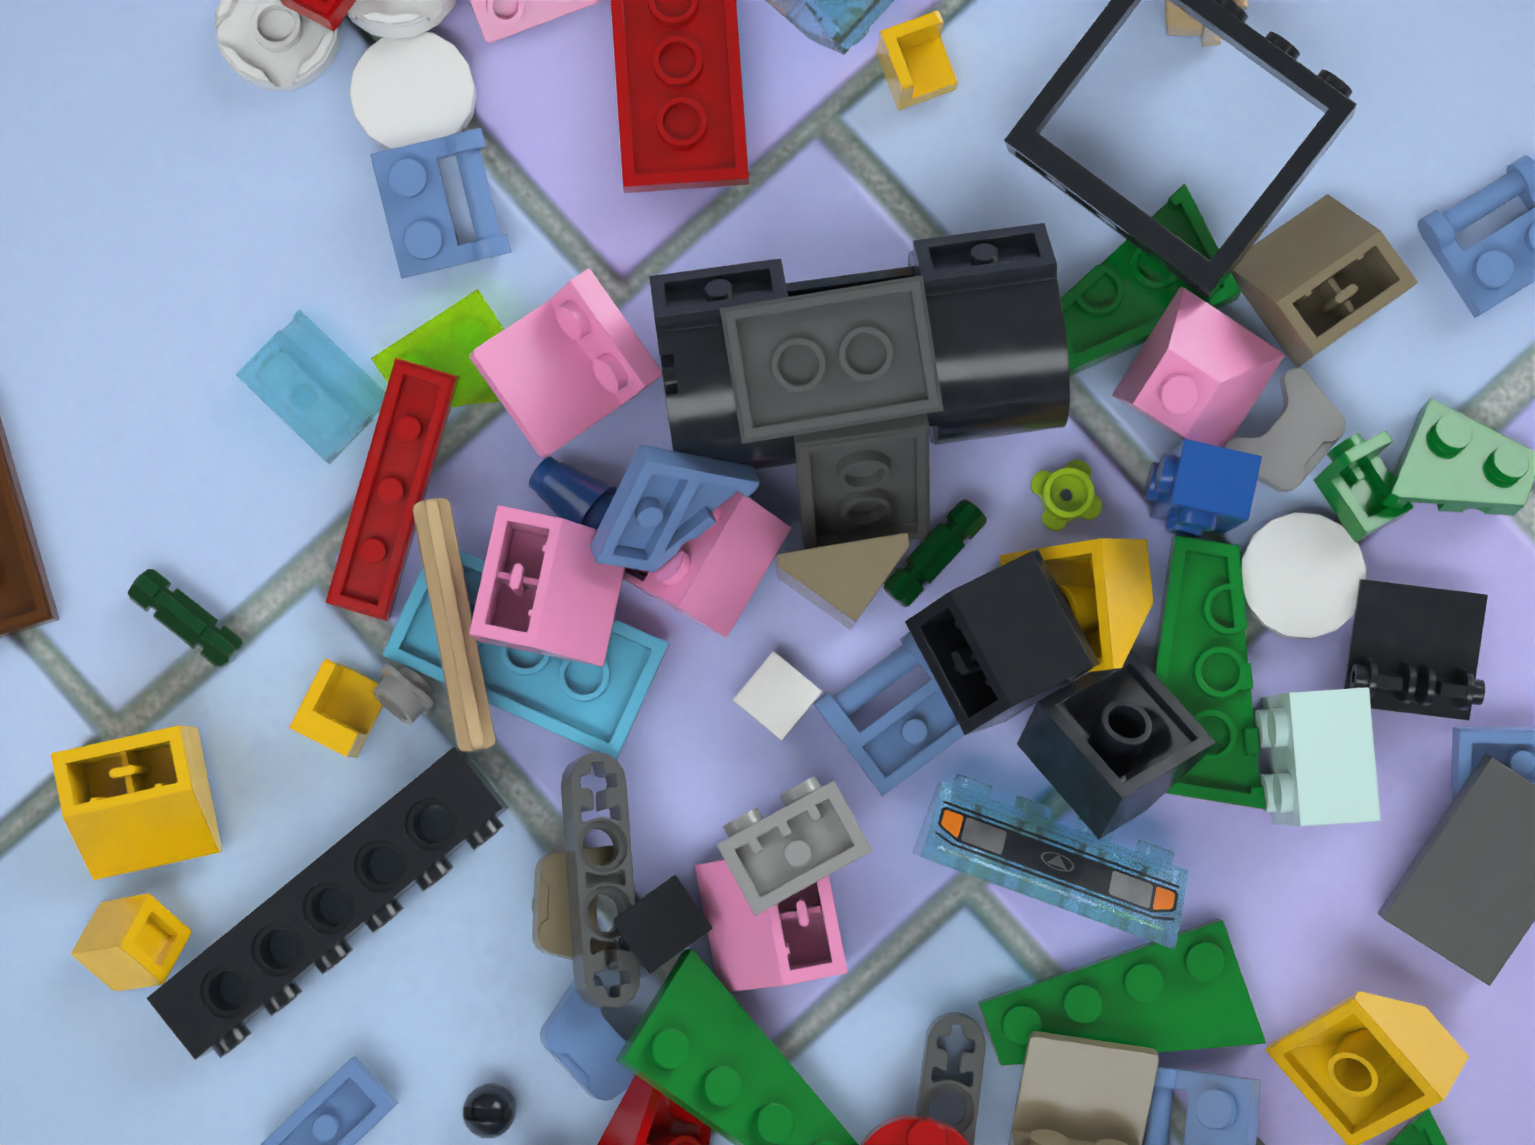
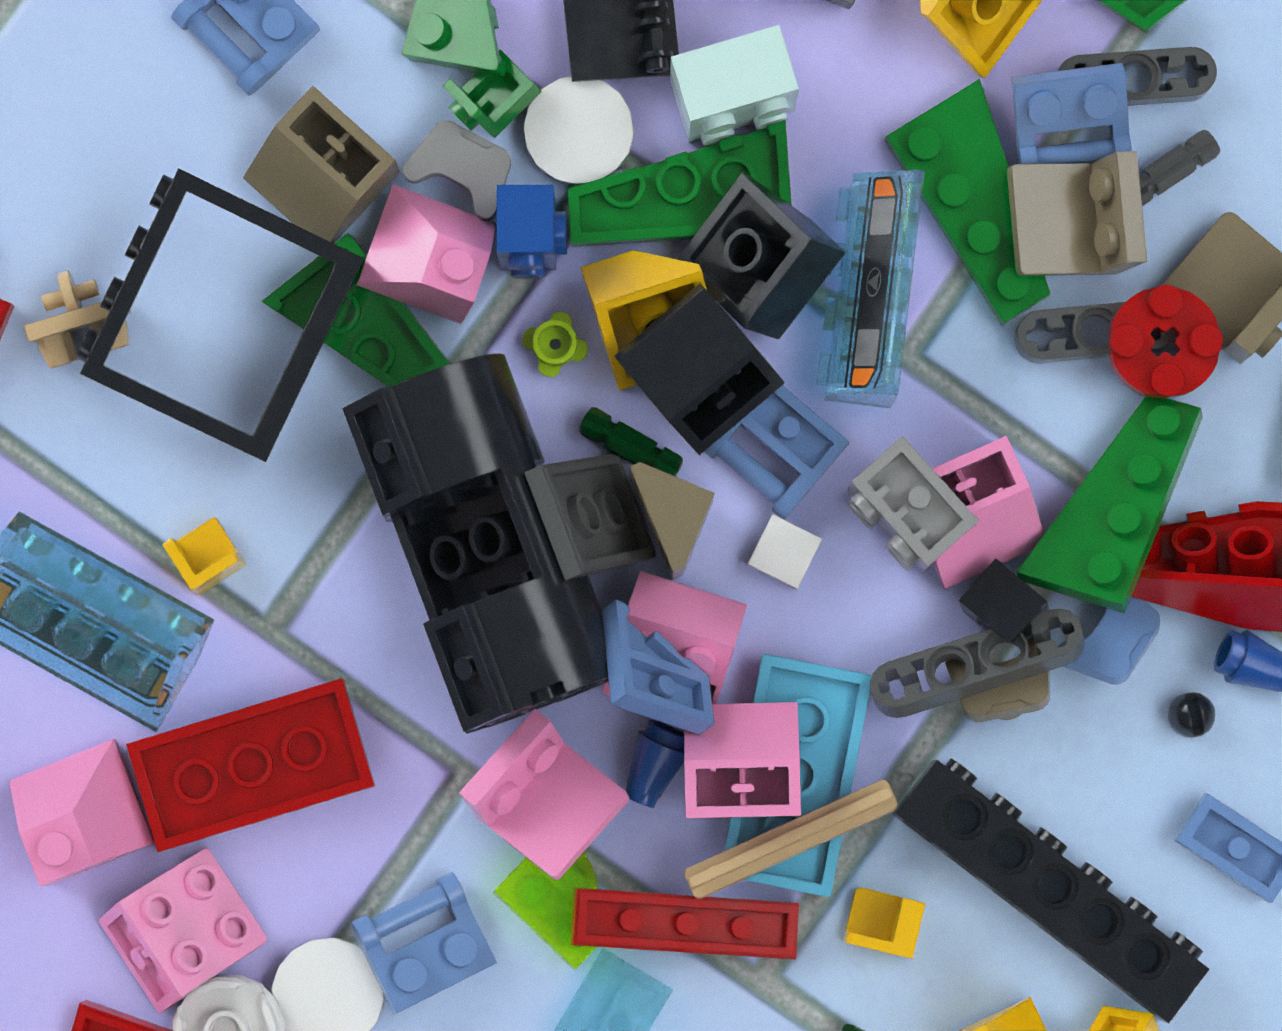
camera: 100 degrees left, 0 degrees up
light grey plate [372,664,434,725] -> none
dark grey tile [720,275,944,444] -> none

